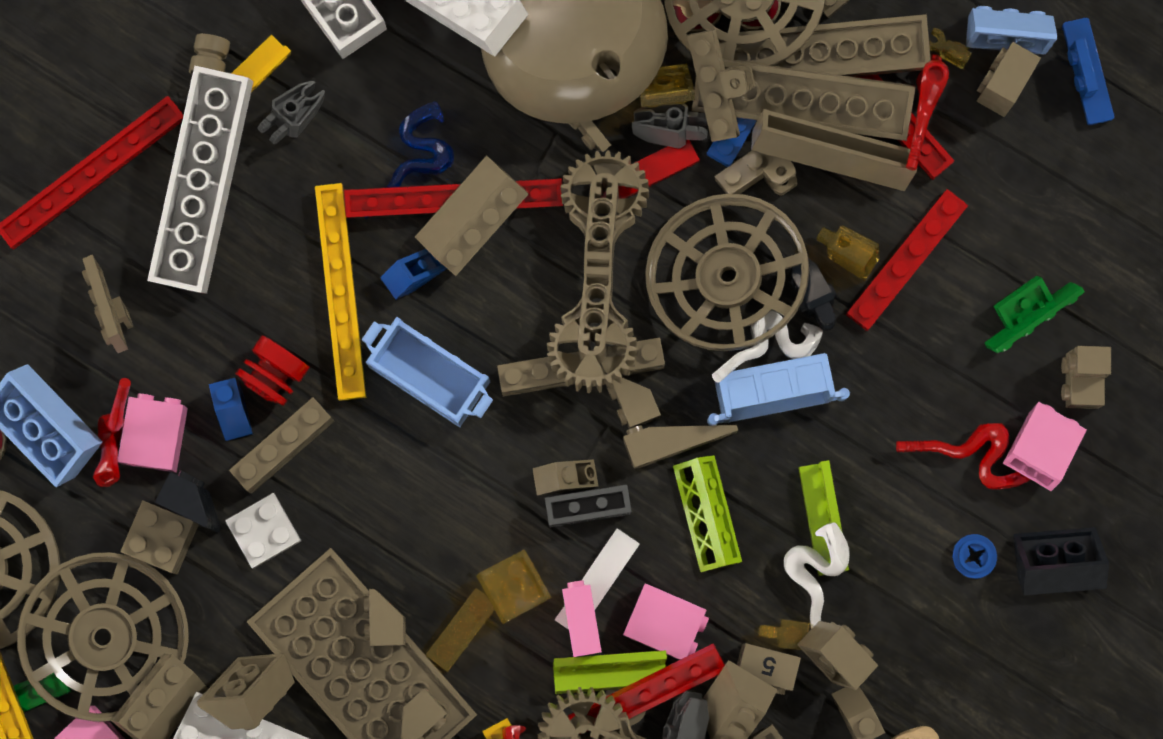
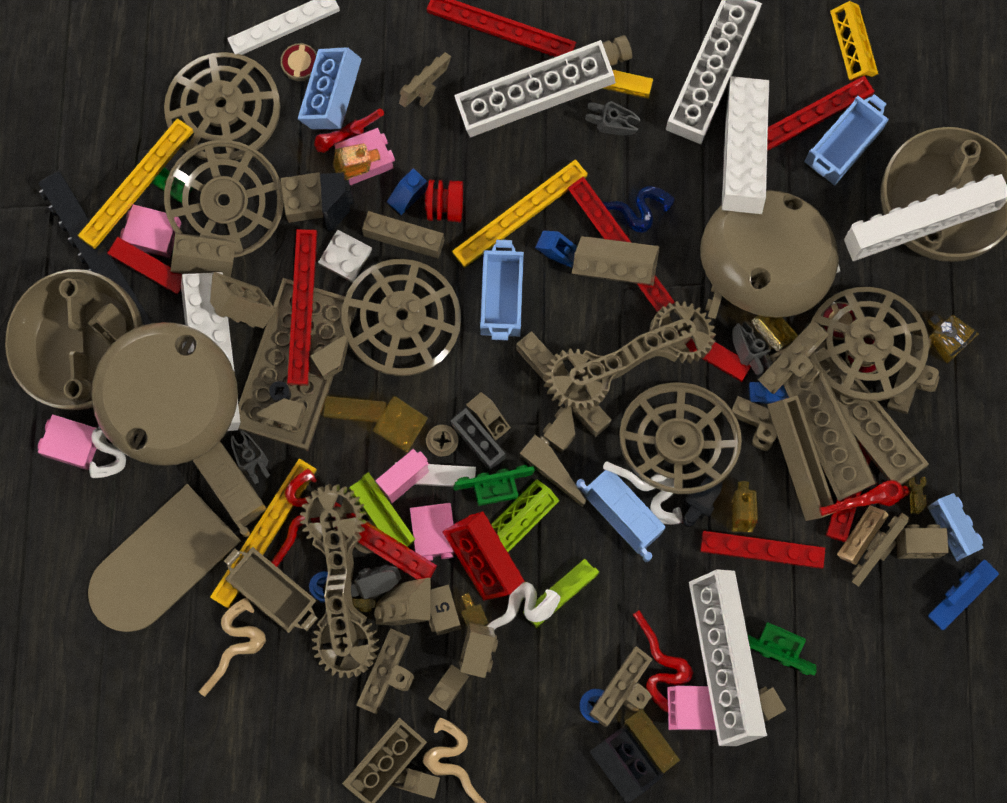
camera: 60 degrees right, 5 degrees down
none -> black wheel [269,381,291,402]
none -> red plate [287,229,317,386]
none -> clear yellow torso [333,143,380,179]
none -> dark tan dish [342,259,461,376]
none -> dark tan gear [426,425,458,457]
none -> red slope [442,512,524,600]
none -> green bracket [453,465,535,506]
none -> dark tan plate [589,646,652,727]
none -> clear yellow plate [625,709,680,773]
none -> white brick [689,569,767,746]
none -> tan plate [837,505,888,565]
none -> dark tan plate [852,513,909,587]

